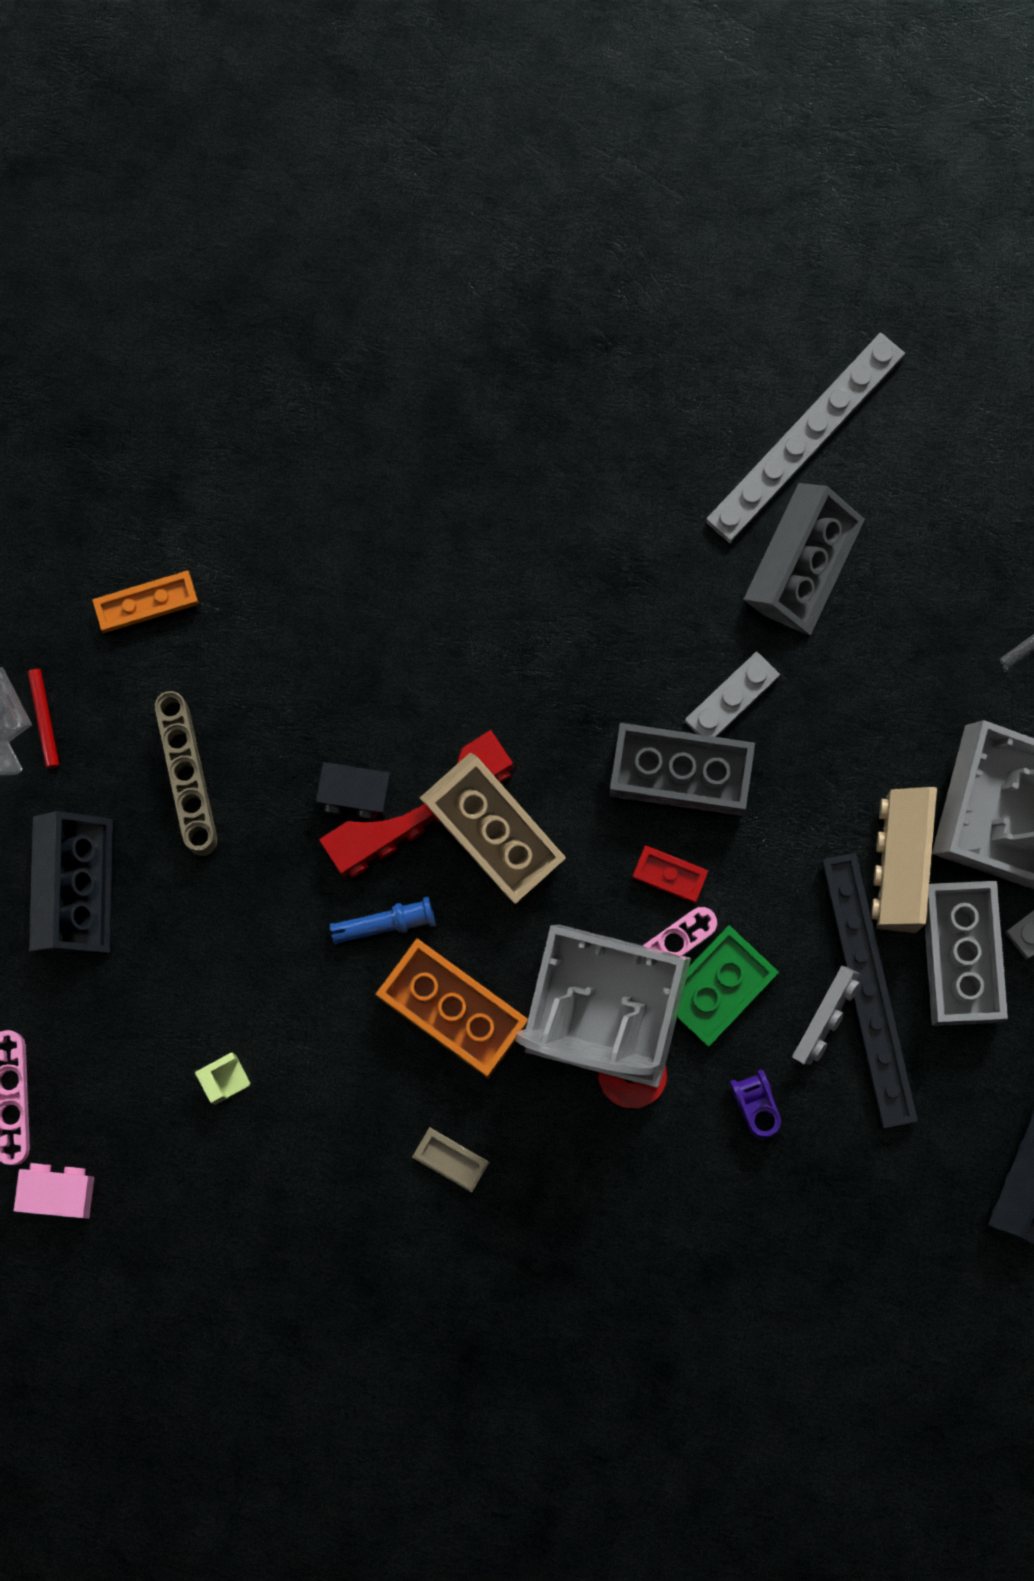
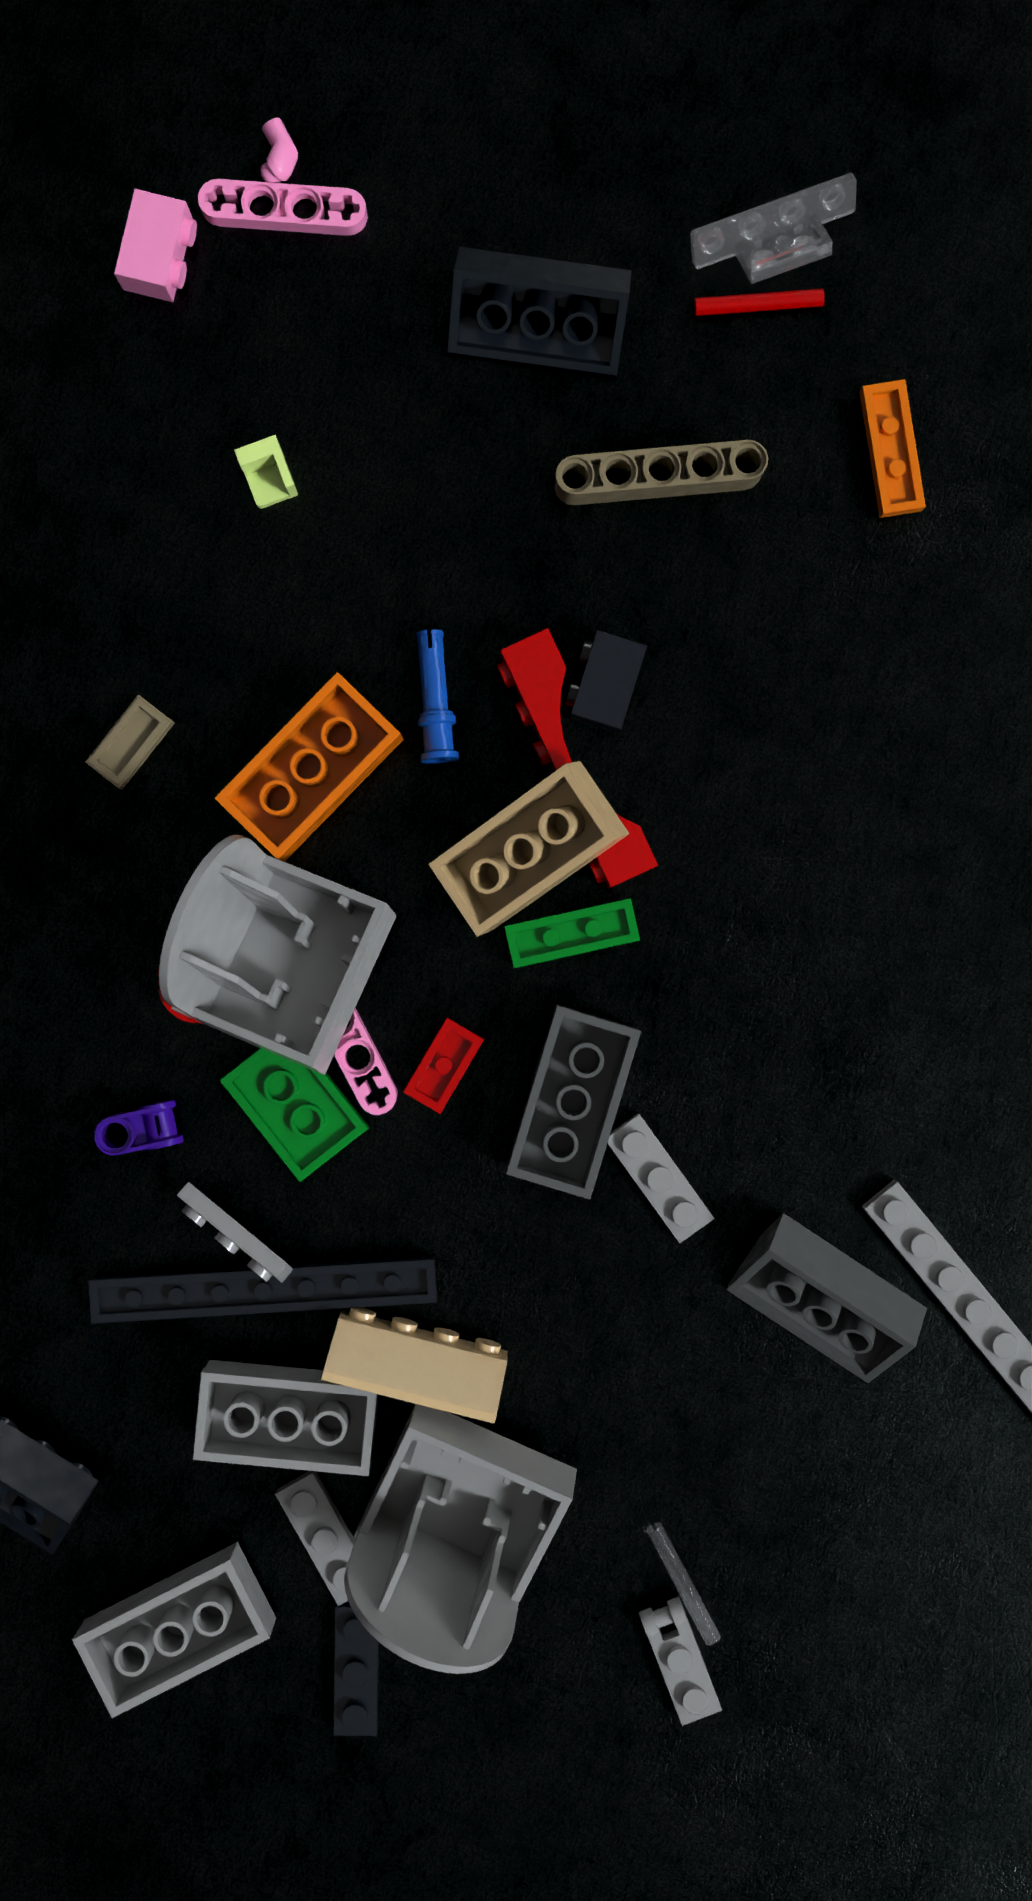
camera: 95 degrees right, 10 degrees up
none -> green plate [504,898,640,968]

